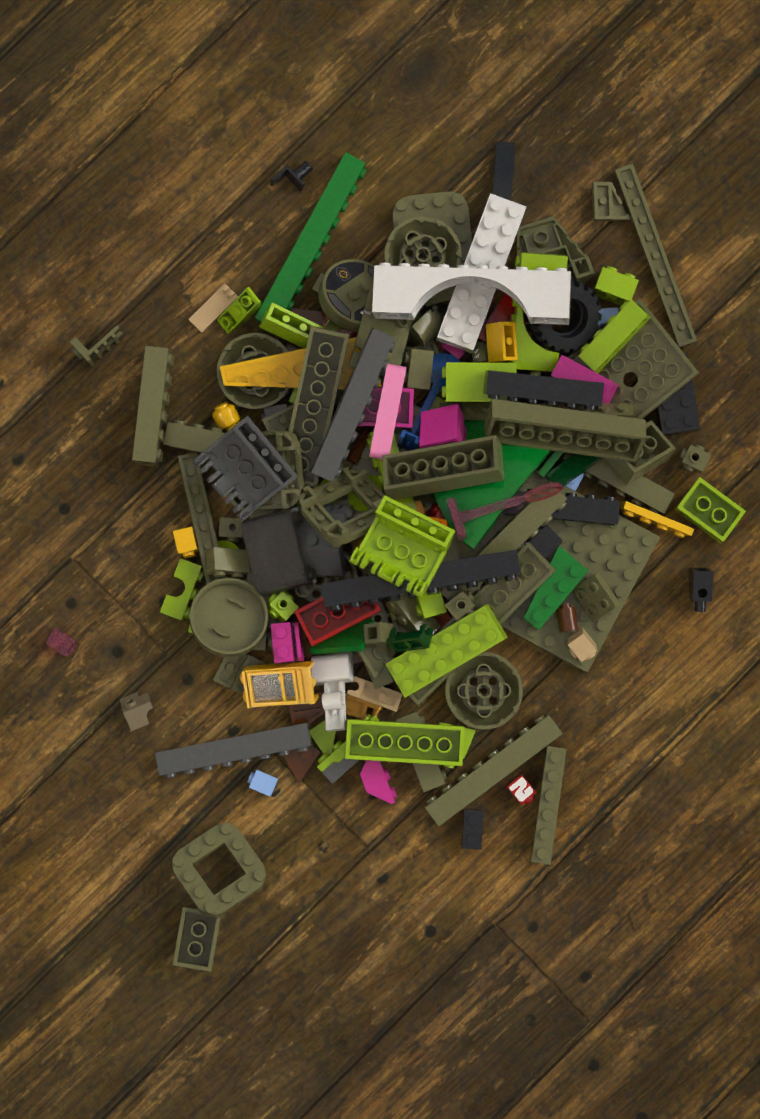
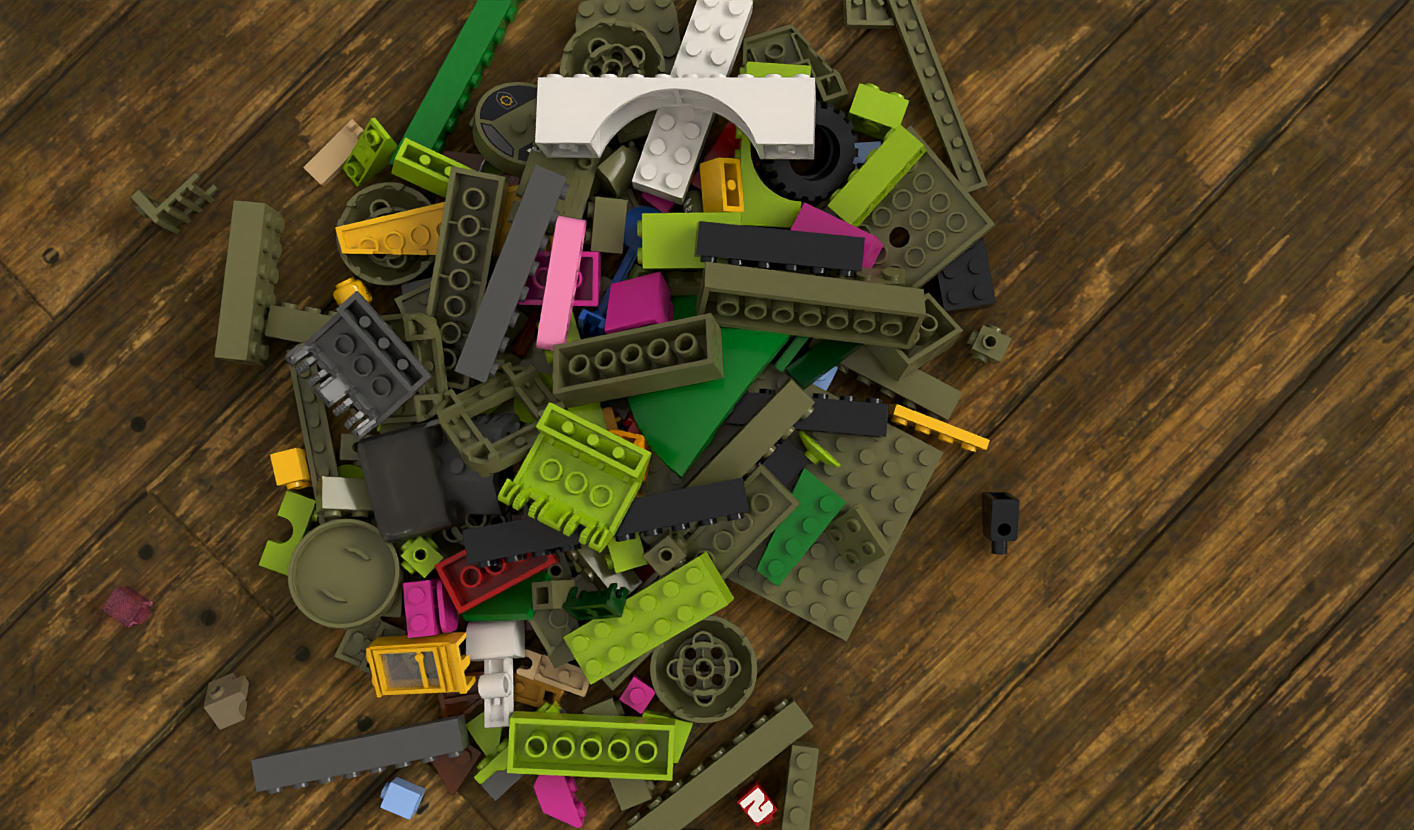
camera: 10 degrees right, 0 degrees up
clear pink piece [447,482,563,541] -> none
reddish brown brick [556,603,579,633] -> none
tan brick [567,627,597,662] -> none
lime brick [674,477,746,544] -> none
none -> dark pink brick [619,673,656,714]
none -> lime dish [798,430,841,468]

